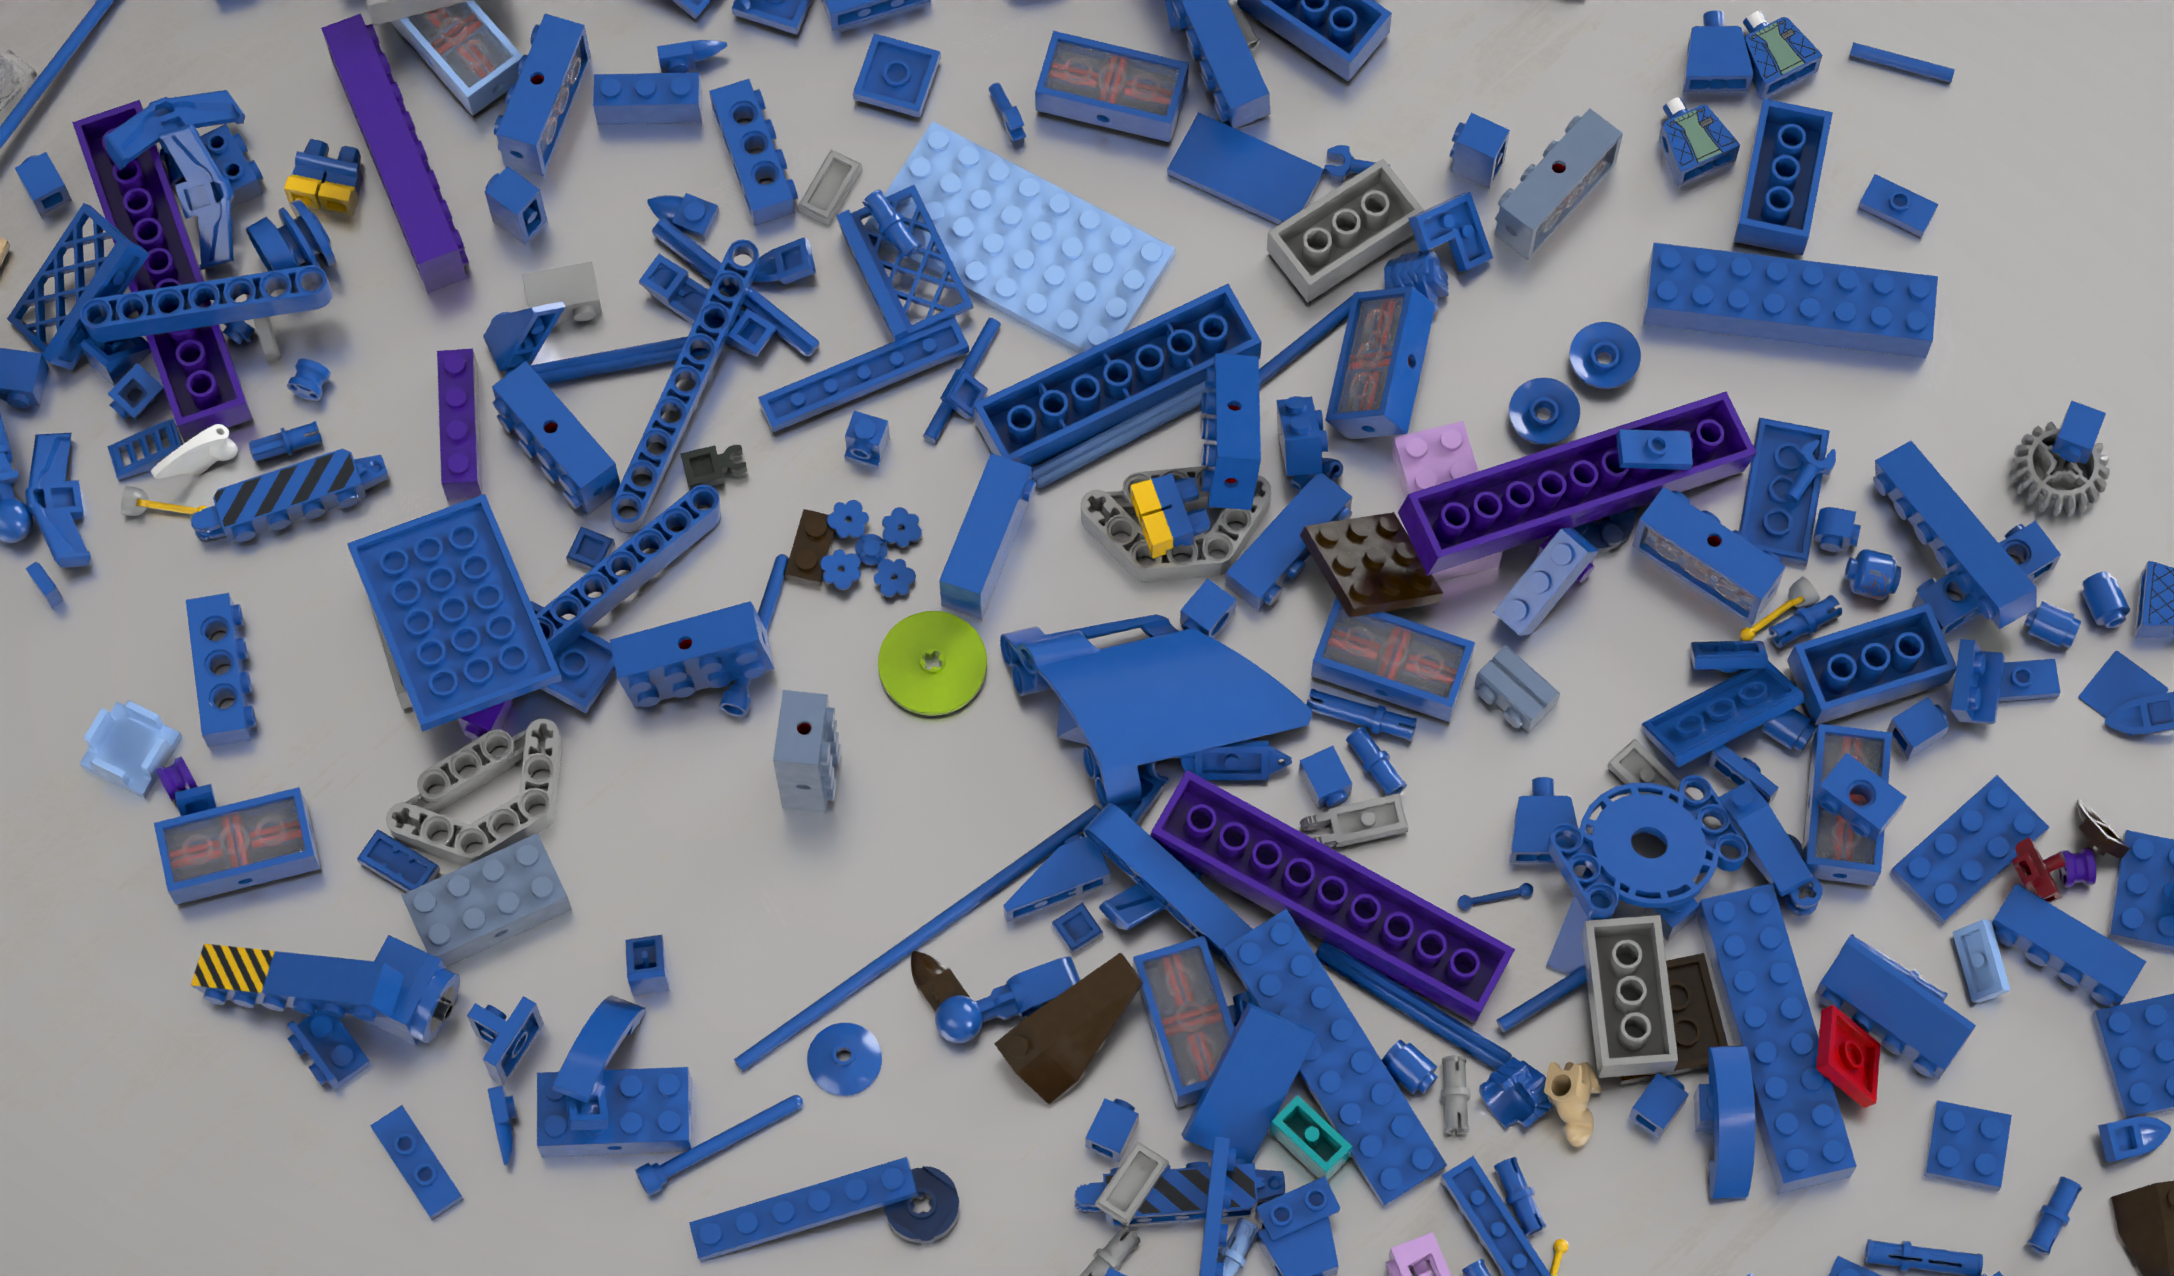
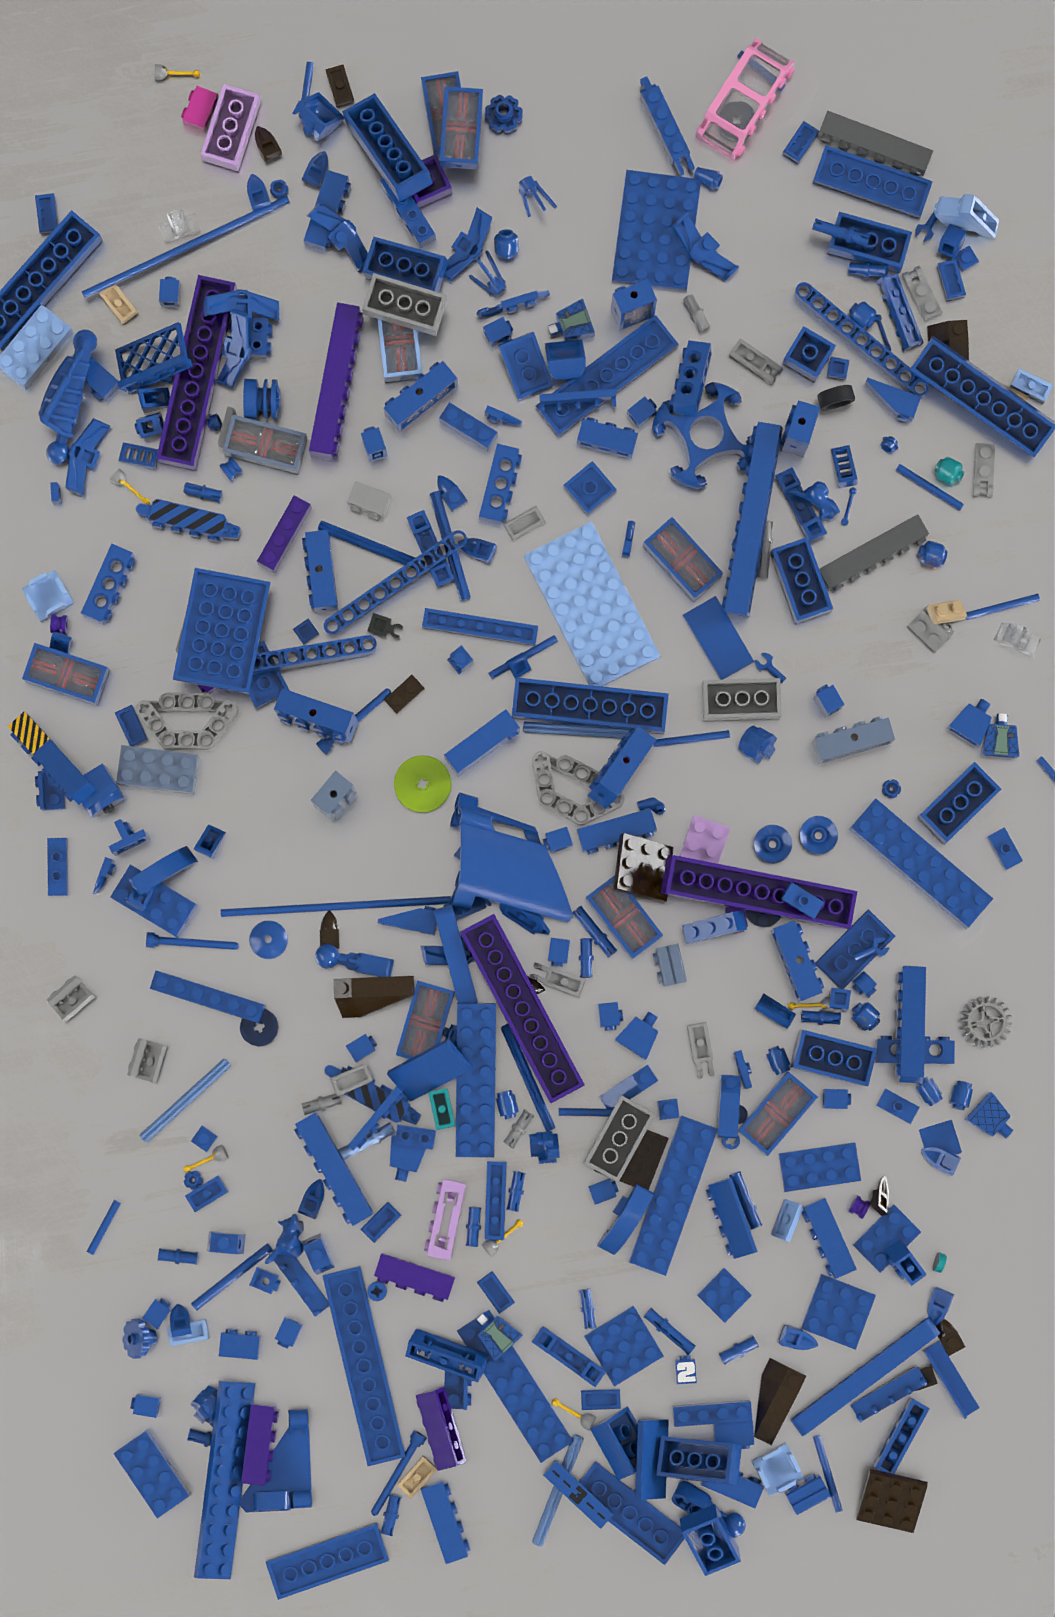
camera: 30 degrees right, 15 degrees up
blue beam [80,265,332,342] -> none
white arm [151,424,238,479] -> none
hips [284,139,363,216] -> none
blue slope [483,301,565,372] -> none
blue plant [820,500,922,597] -> none
blue fence [836,185,974,341] -> none
blue pin [862,189,921,259] -> none
blue tile [1052,902,1103,955] -> none
hips [1130,474,1210,559] -> none
blue brick [1276,396,1328,476] -> none
blue brick [1325,286,1435,439] -> none
blue plate [1408,192,1493,272] -> none
blue hinge [1457,883,1534,911] -> none
tan animal [1544,1062,1602,1147] -> none
blue piece [1547,775,1748,920] -> none
blue tile [1641,660,1805,767] -> none
blue torso [1659,97,1740,187] -> none
blue brick [1815,752,1907,841] -> none
red plate [1816,1005,1881,1108] -> none
blue bracket [1951,639,2005,724] -> none
dark red piece [2012,837,2066,903] -> none
blue brick [2052,401,2106,464] -> none
none -> clear brick [223,414,307,474]
none -> blue brick [598,1002,623,1031]
none -> blue panel [829,988,851,1012]
none -> blue plate [882,779,901,798]

